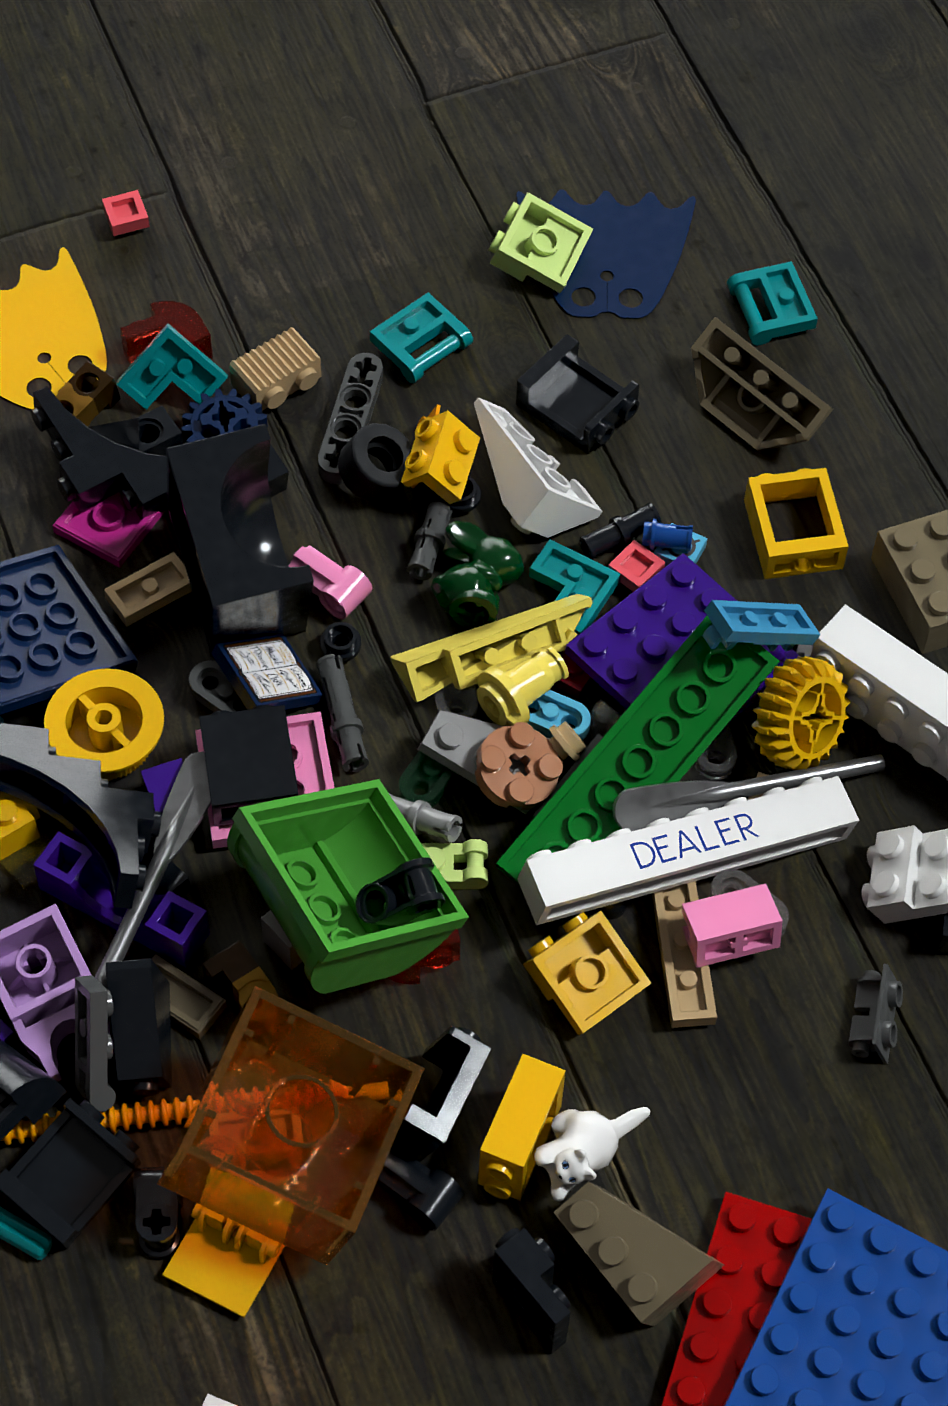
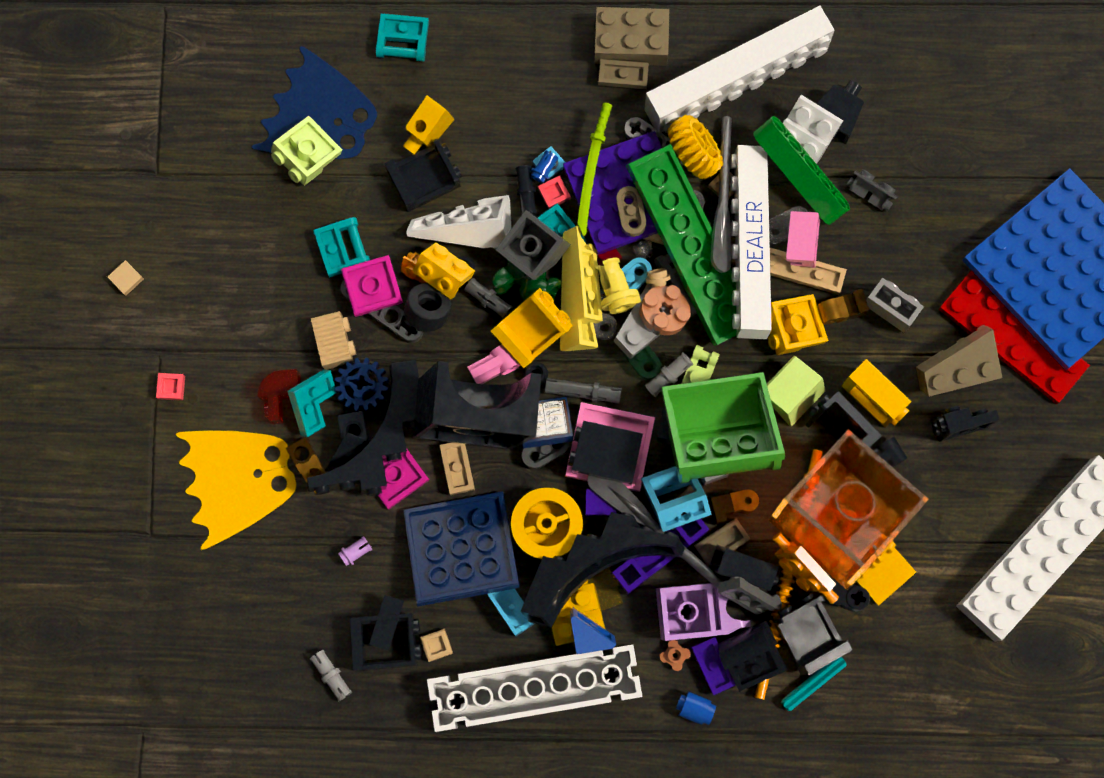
camera: 60 degrees left, 20 degrees up
black piece [355,857,446,927] -> none
white animal [534,1107,650,1202] -> none
dark tan wedge [691,317,833,452] -> none
dark azure plate [703,600,821,651] -> none
yellow window [744,468,849,579] -> none
none -> tan tile [108,260,144,296]
none -> dark pink tile [341,255,403,317]
none -> yellow torso [403,95,454,155]
none -> yellow panel [491,288,573,368]
none -> dark grey slope [495,210,571,280]
none -> lime sword [578,103,612,236]
none -> dark tan plate [598,59,649,89]
none -> dark tan plate [616,186,646,237]
none -> medium azure window [641,466,712,532]
none -> green beam [753,116,850,225]
none -> yellowish green slope [767,356,825,427]
none -> light orange plate [772,532,839,604]
none -> leg [817,289,869,325]
none -> light grey brick [866,278,924,333]

